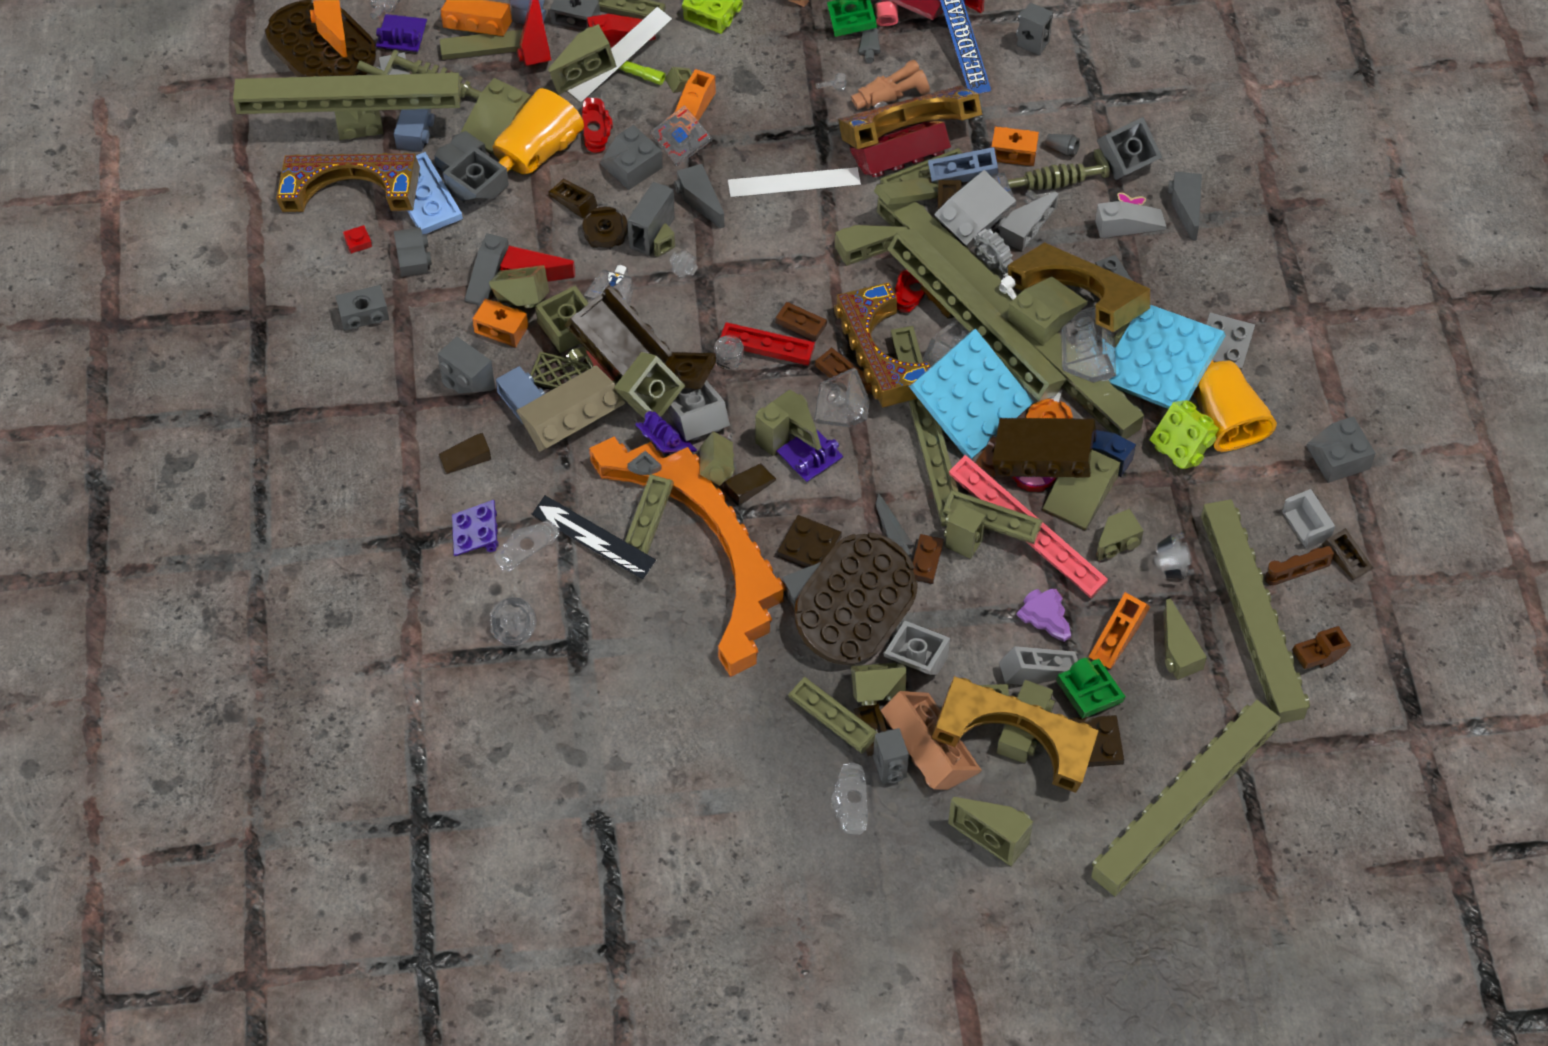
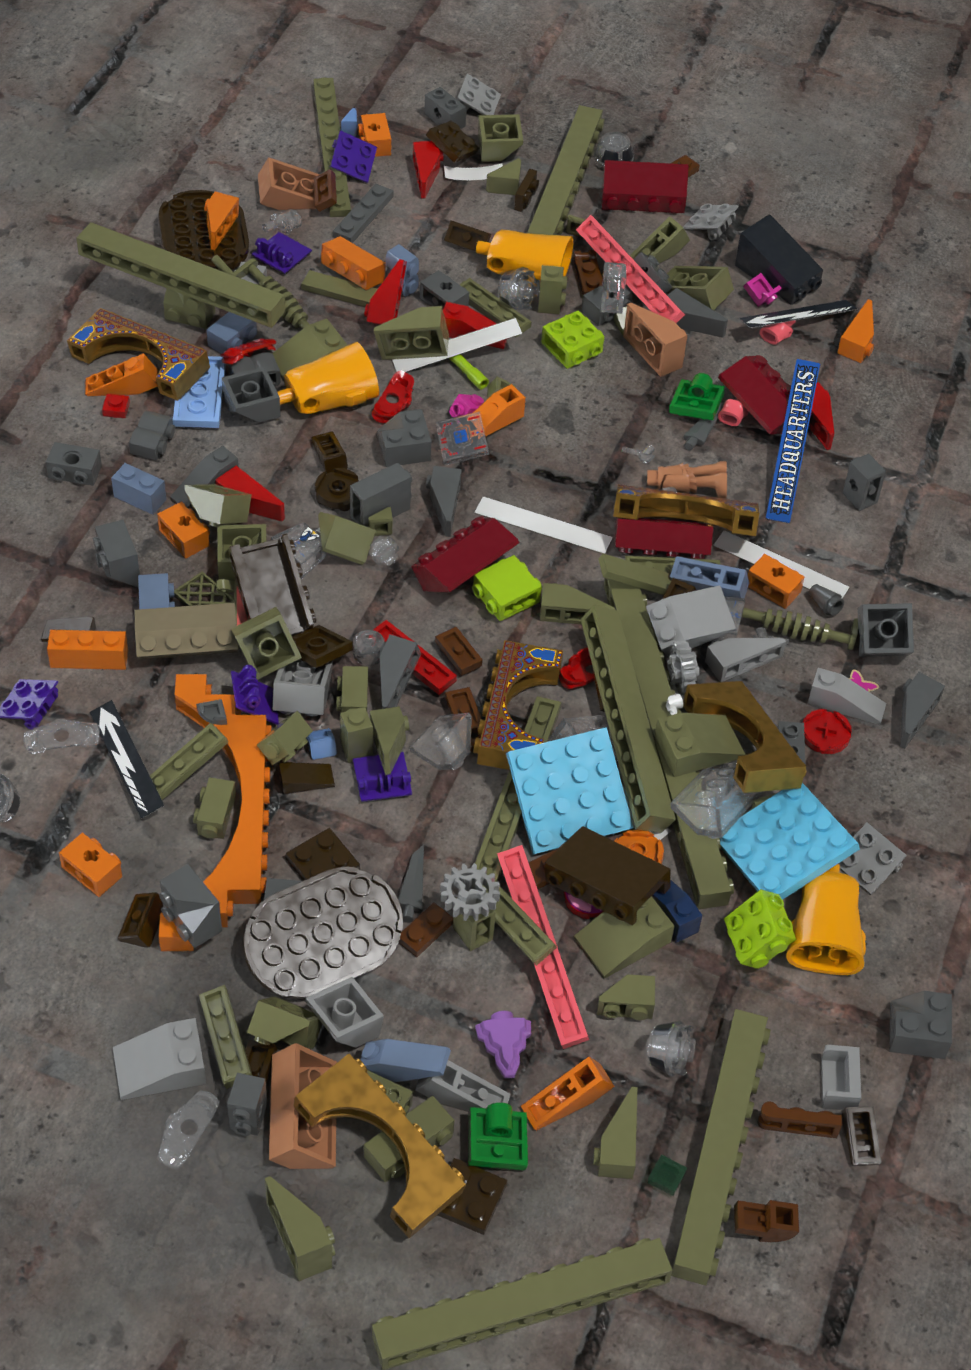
camera: 25 degrees right, 5 degrees down
none -> orange brick [47,630,128,670]
none -> orange brick [59,832,122,897]
none -> orange slope [86,353,158,396]
none -> sand blue brick [111,463,166,515]
none -> light grey slope [113,1018,206,1100]
none -> dark brown slope [118,892,163,947]
none -> dark grey slope [159,864,222,948]
none -> olive brick [193,777,236,839]
none -> red piece [219,338,276,364]
none -> medium blue slope [306,728,337,760]
none -> olive slope [318,512,376,565]
none -> olive brick [337,666,368,712]
none -> sand blue slope [360,1039,451,1082]
none -> dark grey slope [379,634,421,709]
none -> dark red slope [411,516,520,592]
none -> light grey gear [440,863,500,921]
none -> dark pink bracket [449,394,484,425]
none -> lime brick [472,555,542,621]
none -> clear green plate [647,1154,687,1196]
none -> white sticker [714,530,849,598]
none -> red tile [803,709,852,754]

